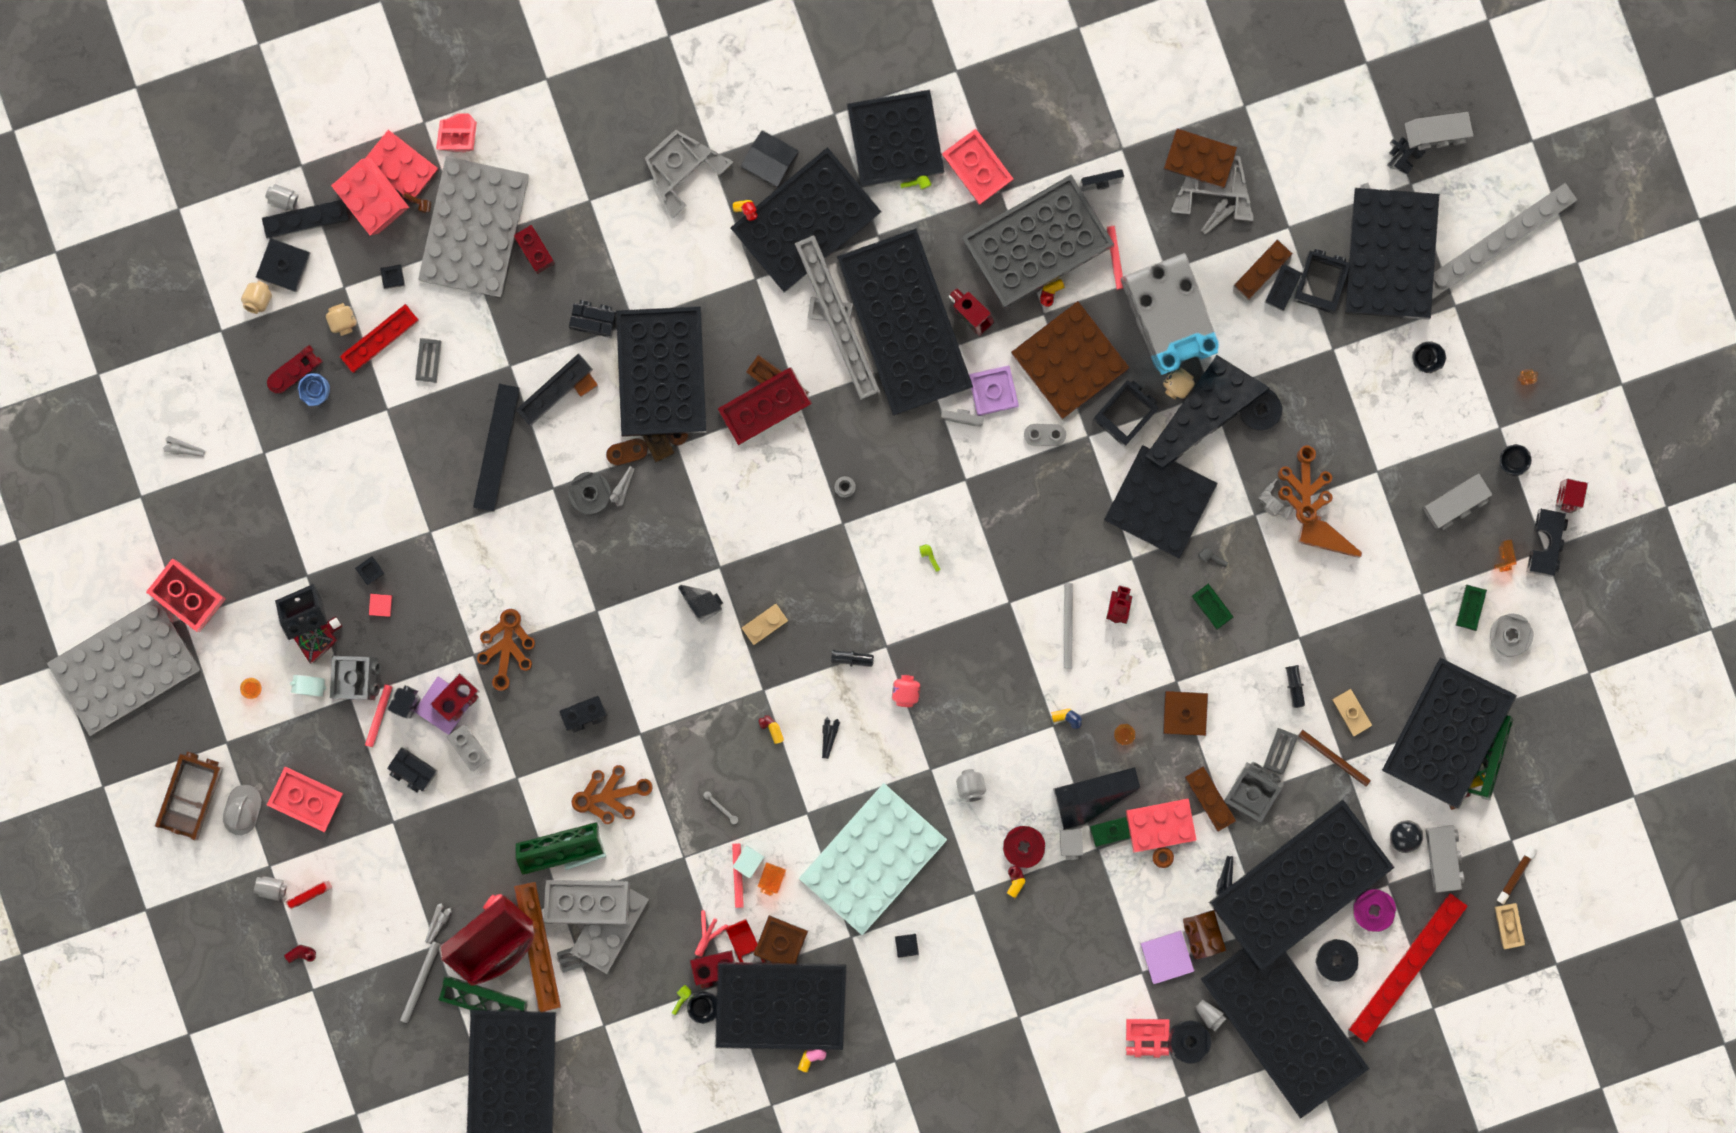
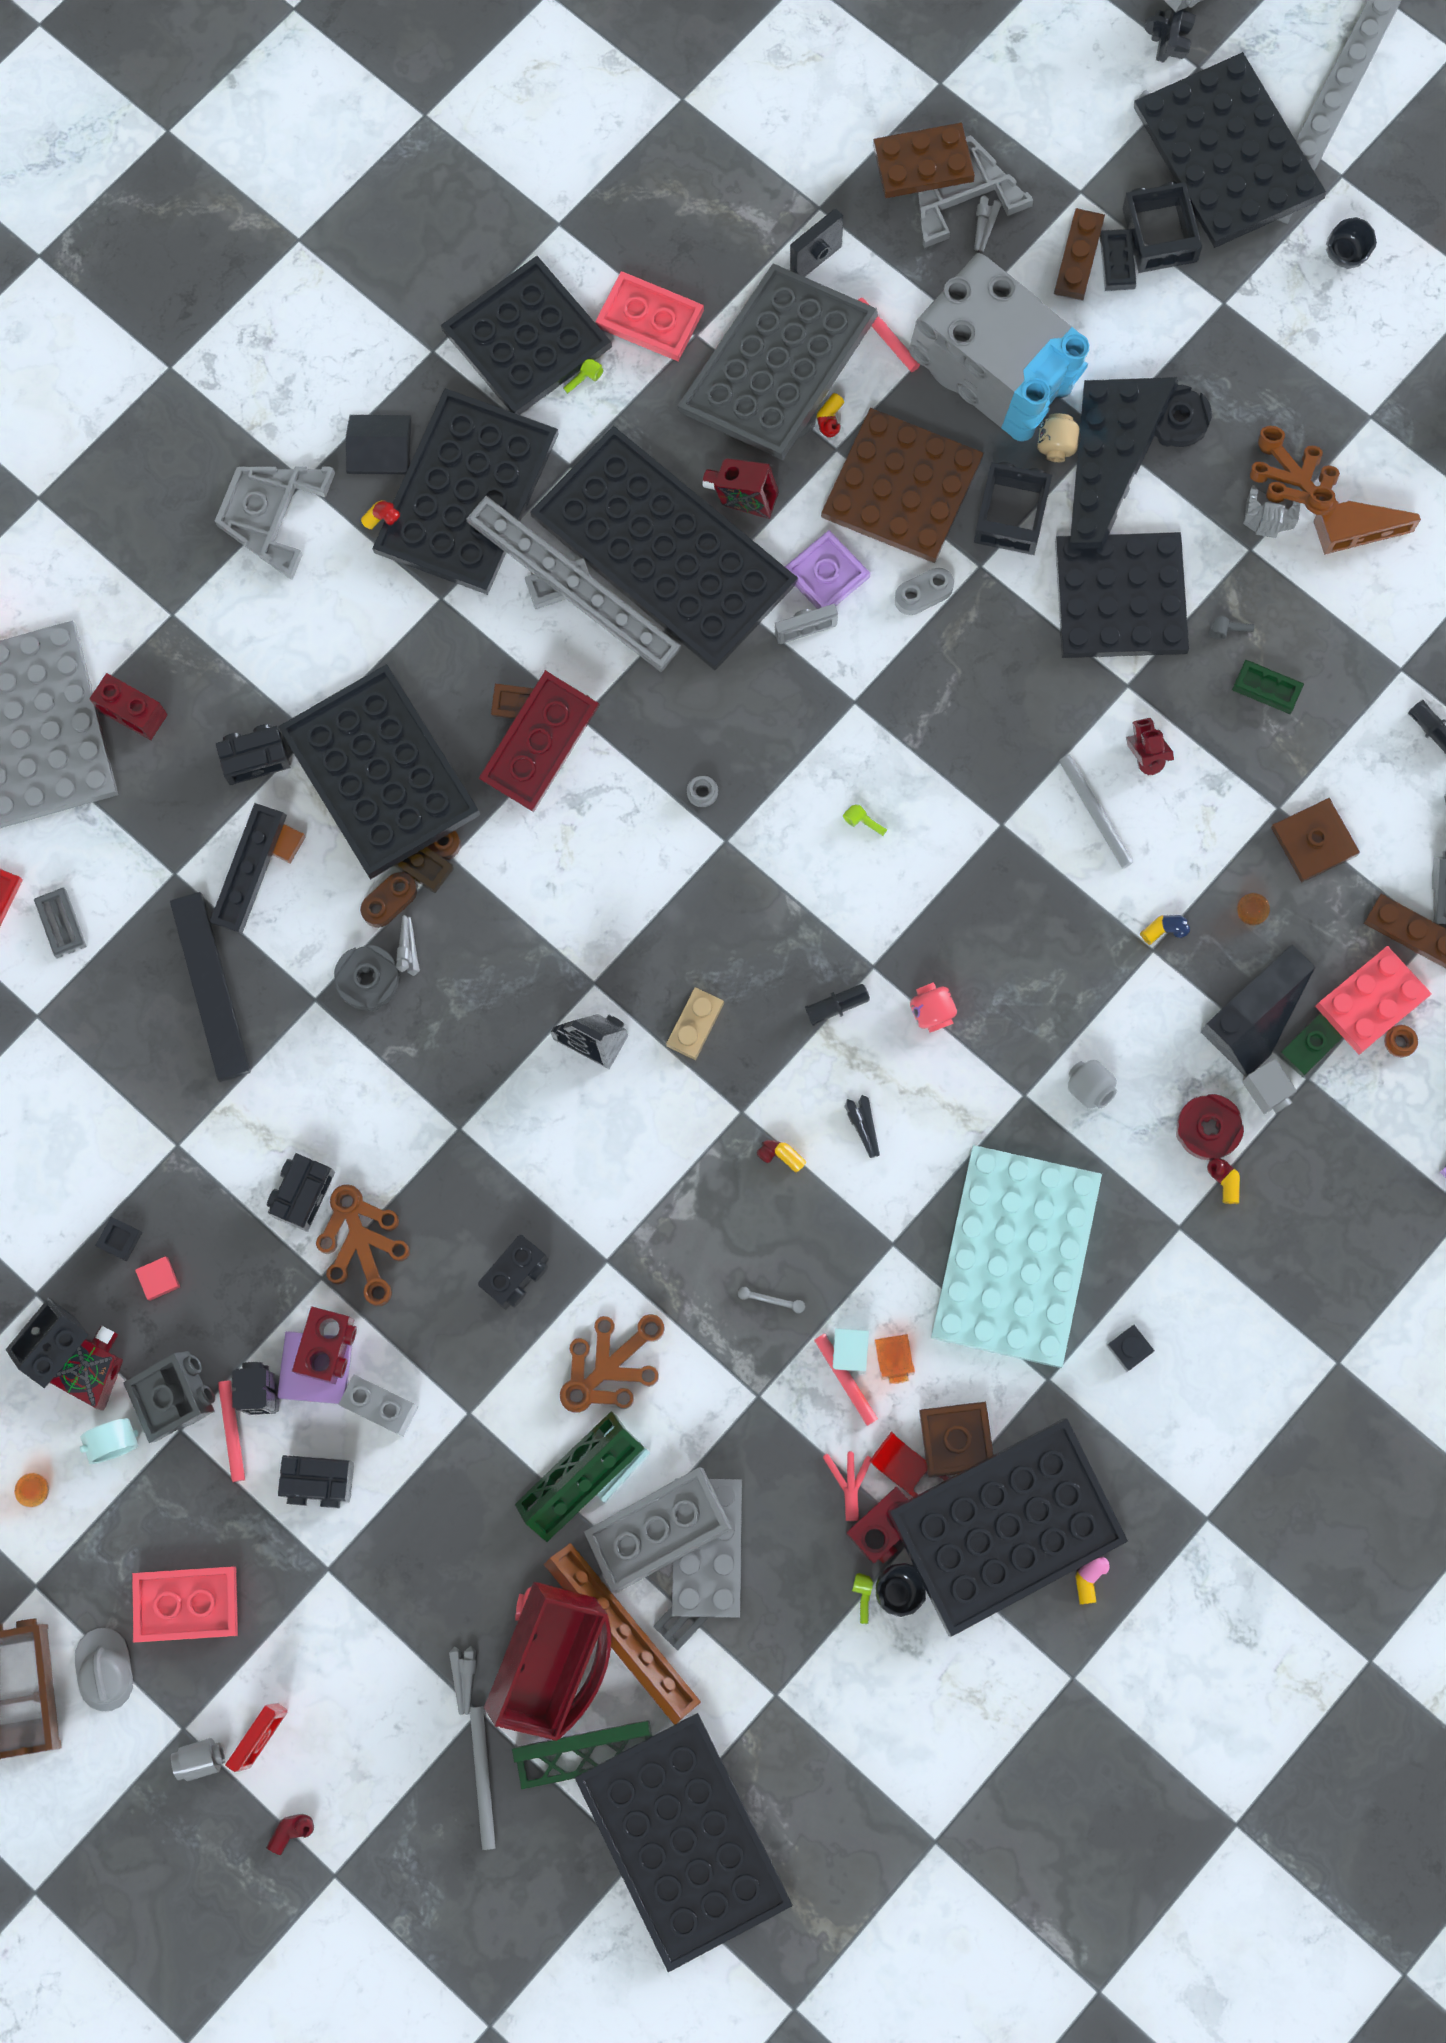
camera: 20 degrees left, 10 degrees down
none -> black brick [267,1153,335,1232]

